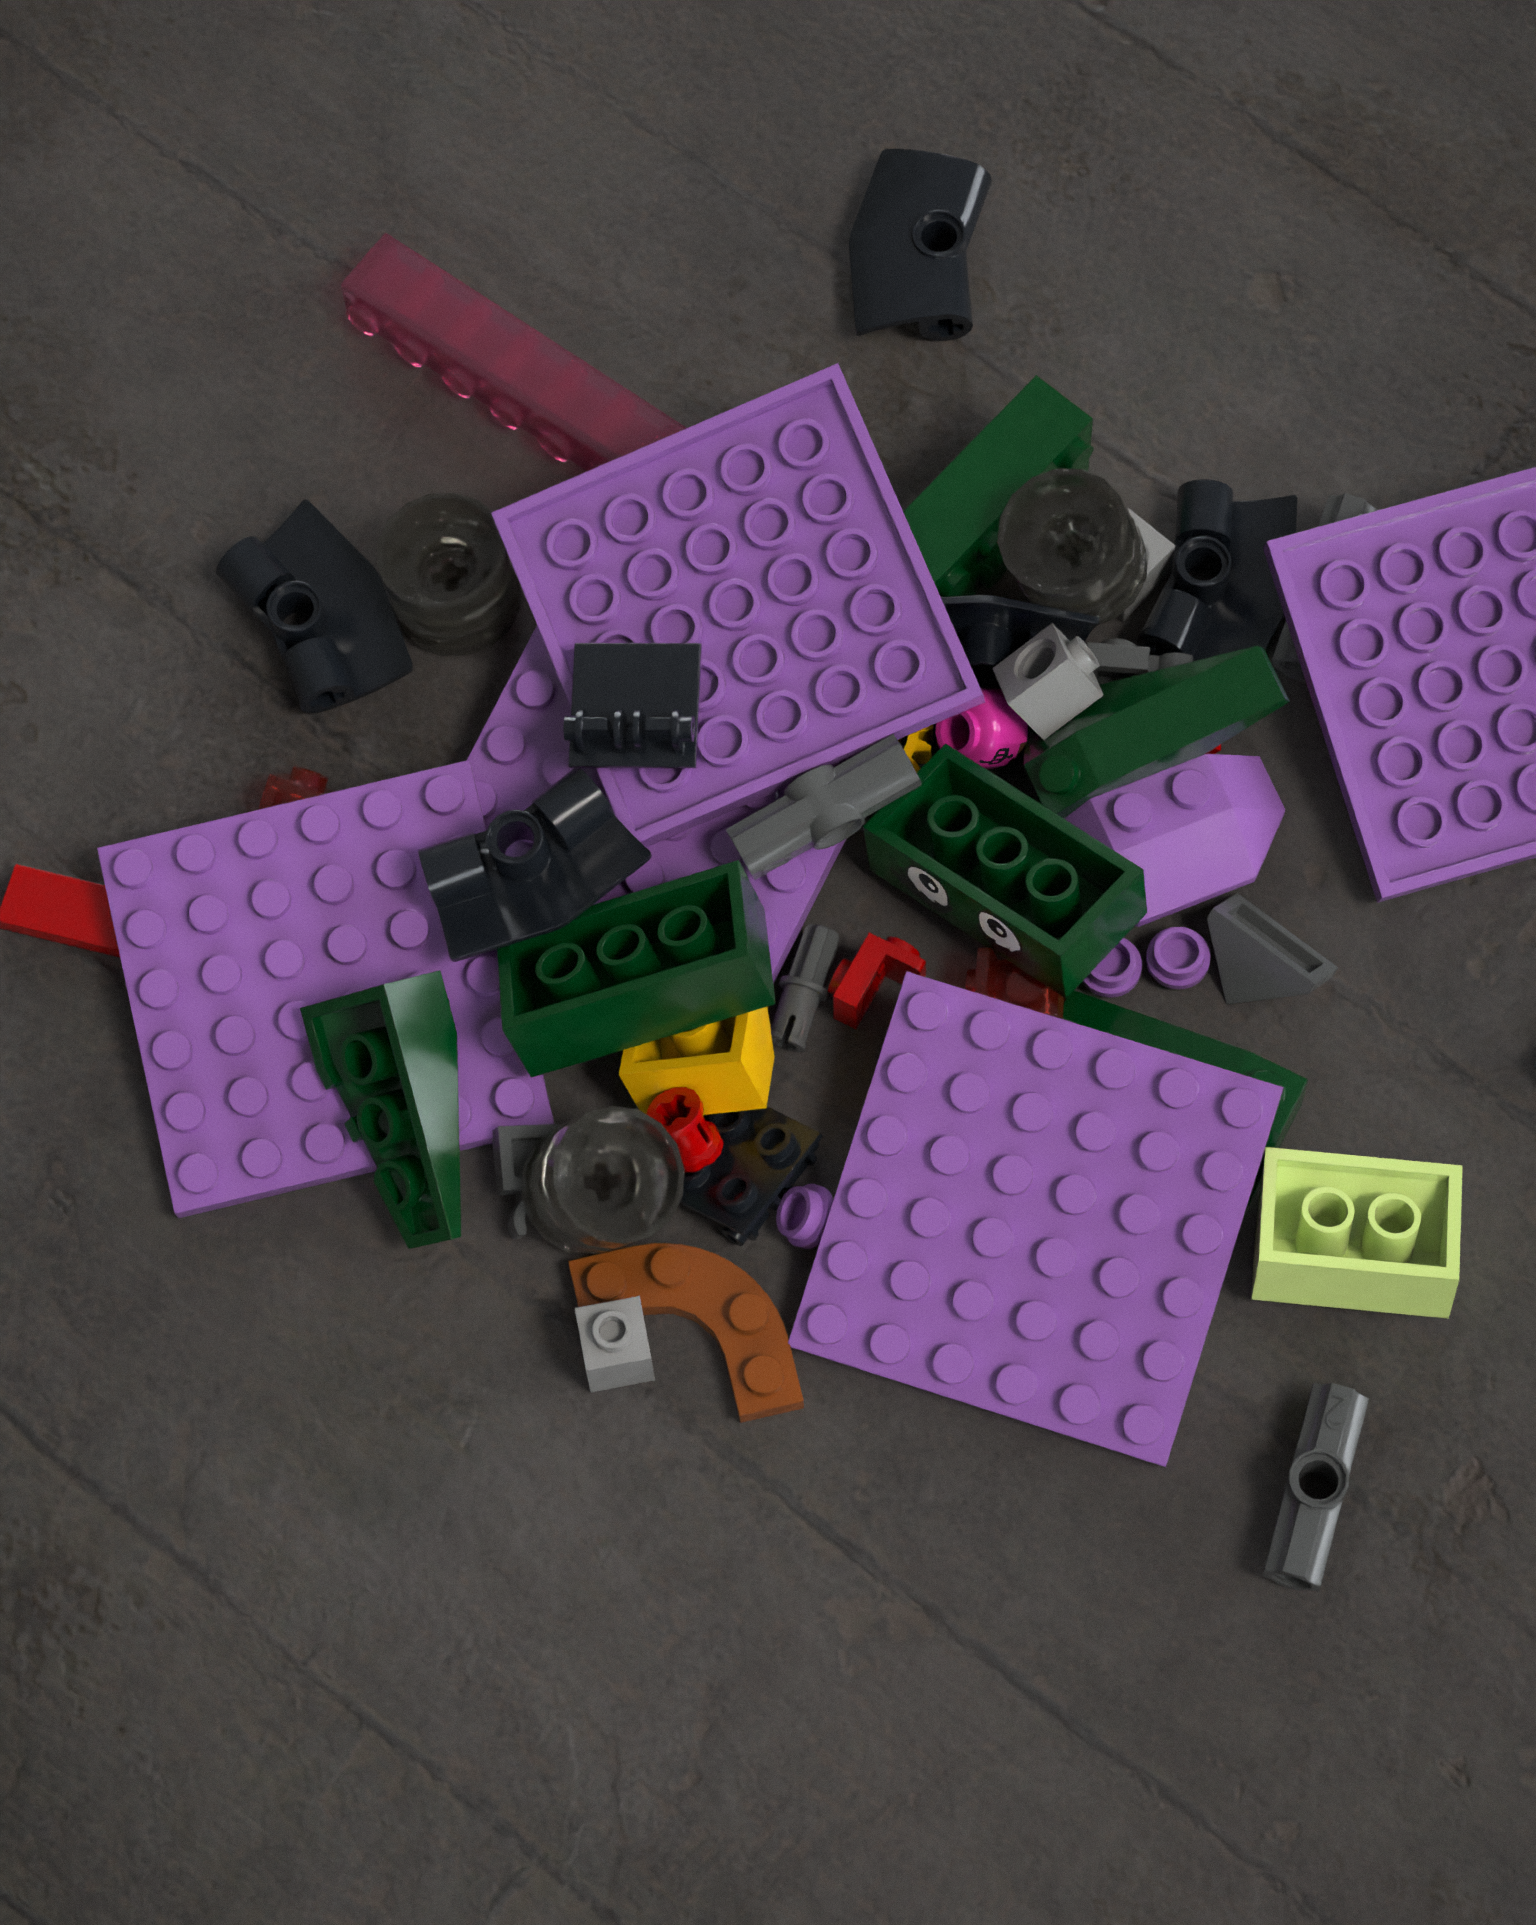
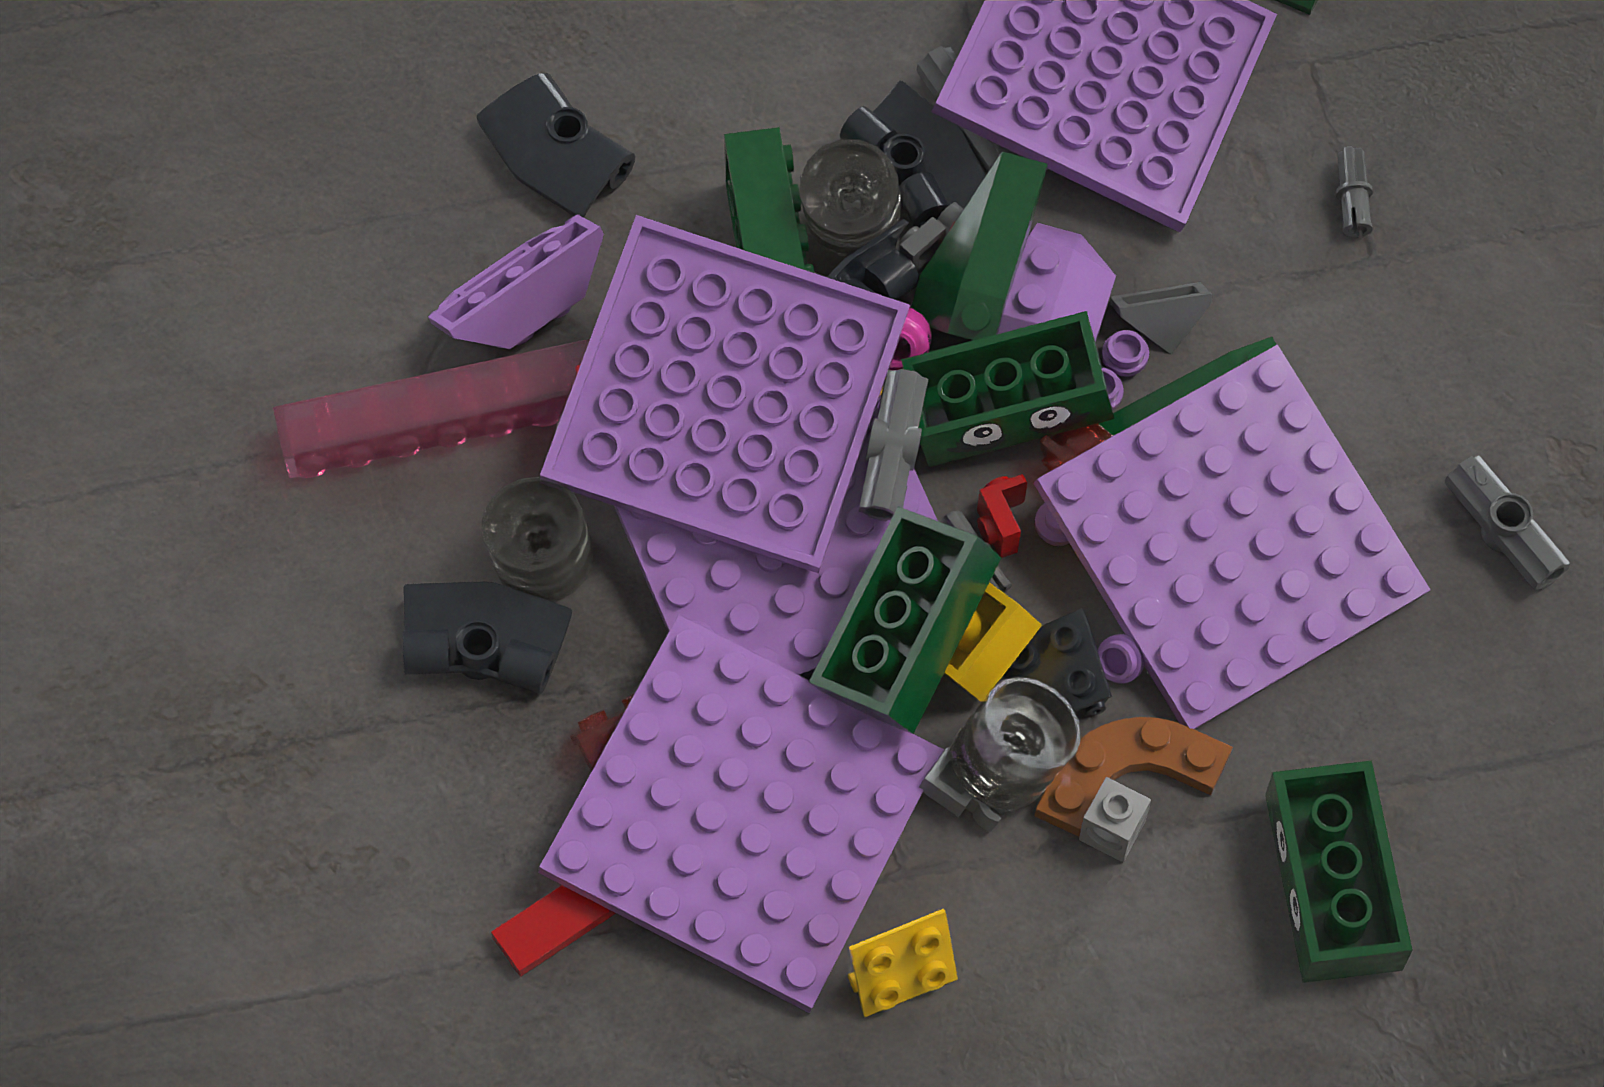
camera: 55 degrees left, 5 degrees down
dark green wedge [300,970,461,1249] -> none
black panel [418,766,652,962] -> none
black hinge [563,643,702,768] -> none
red bush [646,1087,724,1172] -> none
light grey brick [993,623,1104,740] -> none
yellowish green slope [1251,1147,1463,1319] -> none
none -> medium lavender wedge [428,214,604,349]
none -> yellow hinge [848,908,958,1017]
none -> dark green brick [1265,760,1413,983]

